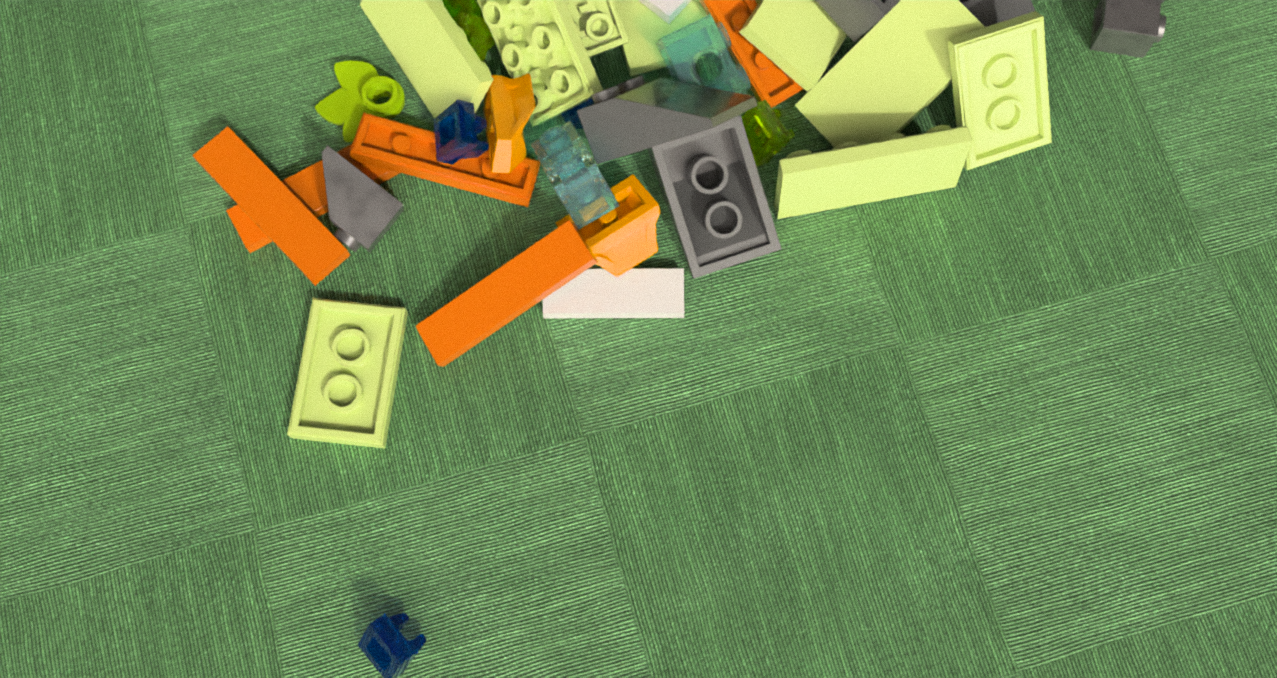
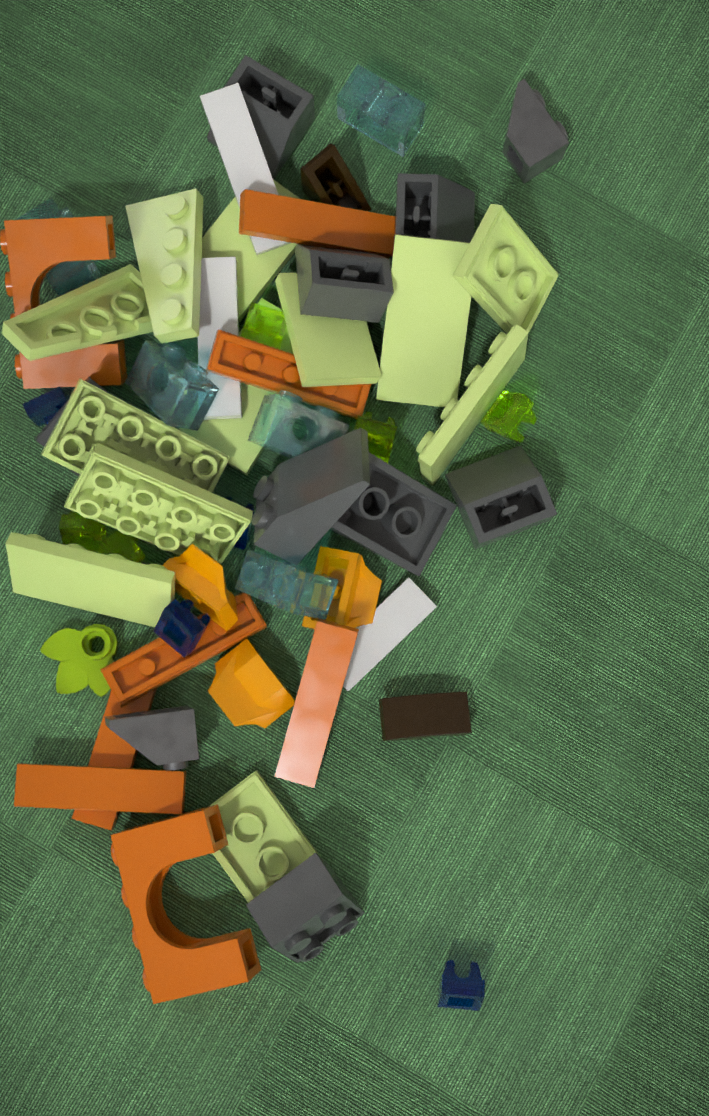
camera: 45 degrees left, 10 degrees up
none -> orange arch [111,804,261,1004]
none -> light orange slope [208,638,295,729]
none -> dark grey slope [246,853,365,963]
none -> dark brown slope [379,692,472,741]
none -> dark grey slope [445,445,557,550]
none -> clear neon green tile [480,391,537,442]

